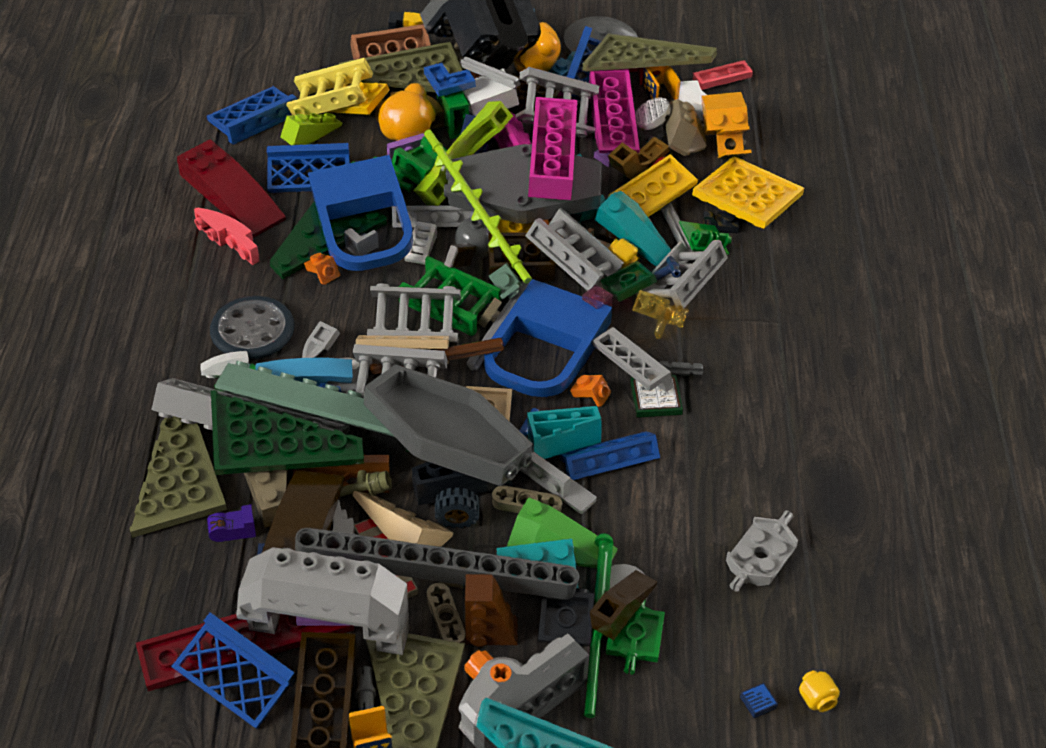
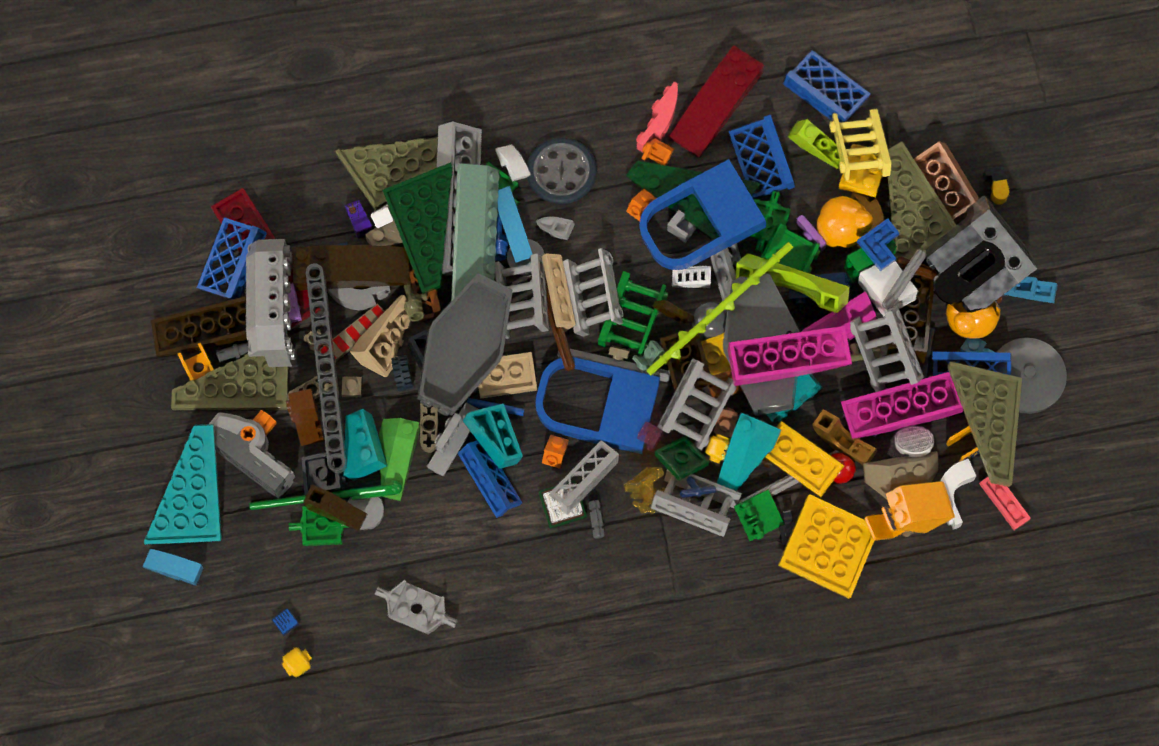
camera: 80 degrees right, 25 degrees up
none -> white slope [371,205,393,228]
none -> orange bracket [642,138,674,166]

